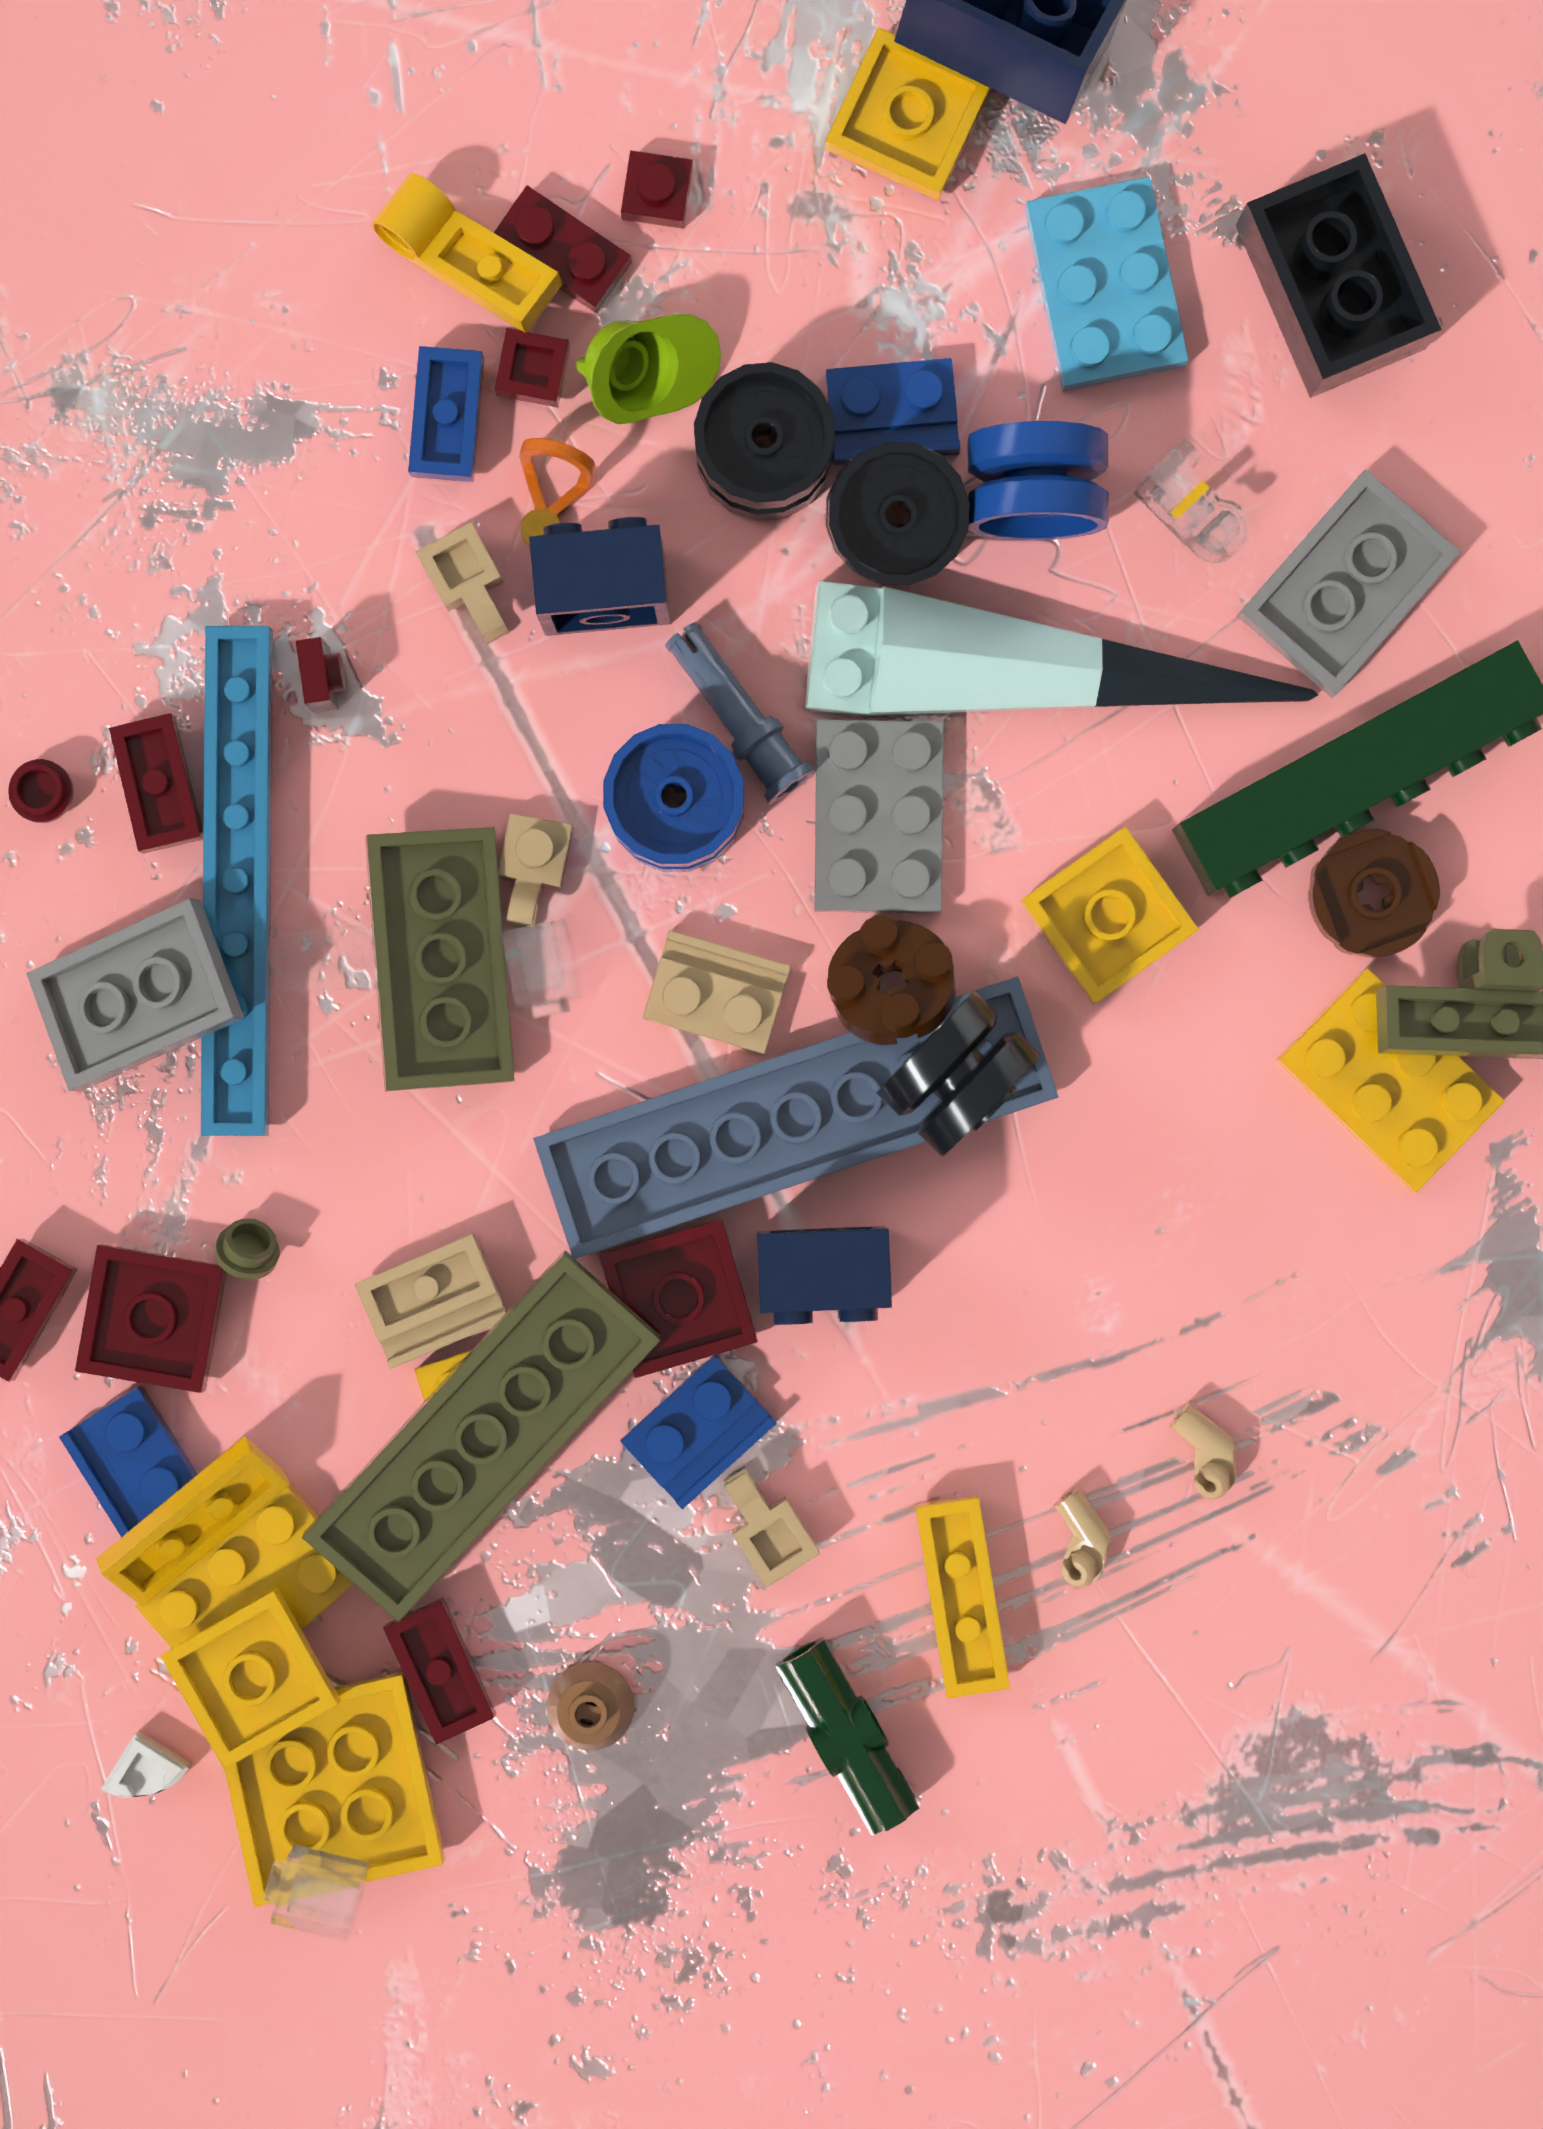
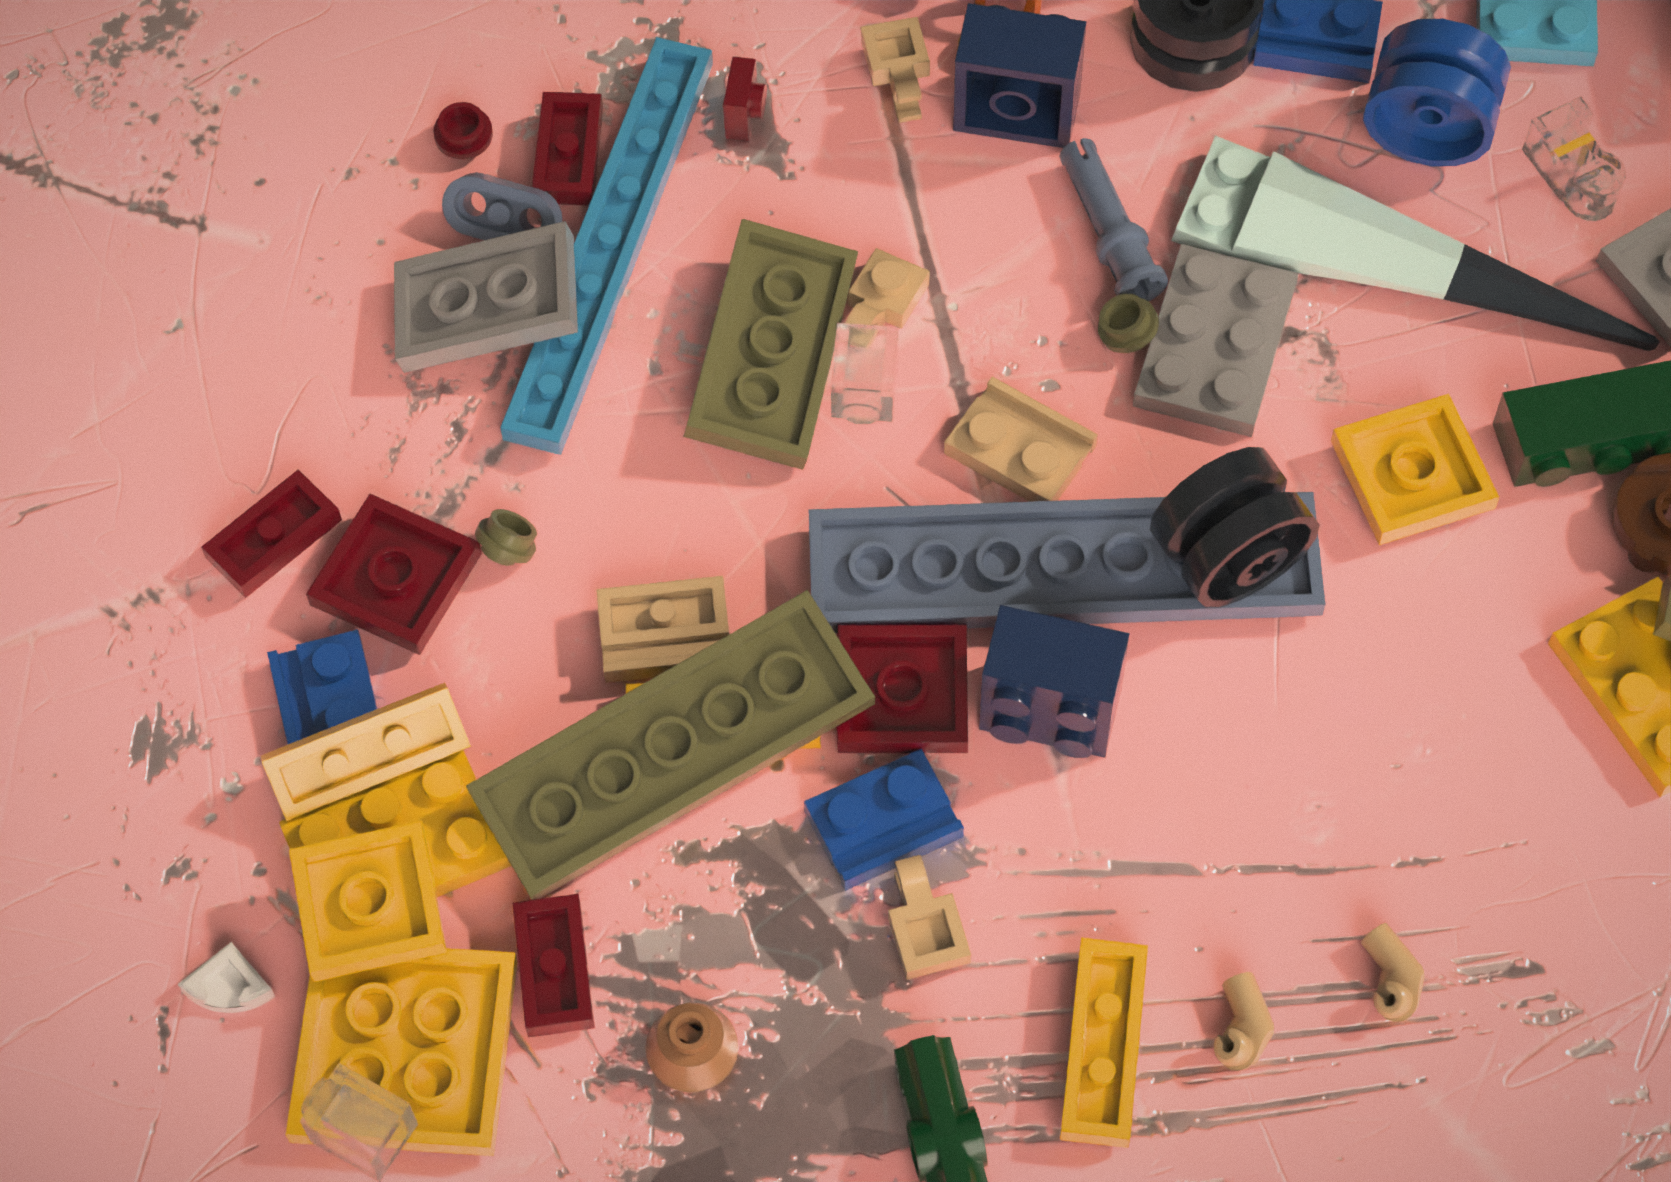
camera: 20 degrees right, 25 degrees down
blue wheel [603,724,744,872] -> none
black wheel [825,442,970,585] -> none
reddish brown plate [827,916,956,1045] -> none
none -> sand blue plate [442,172,563,240]
none -> olive plate [1098,294,1159,353]

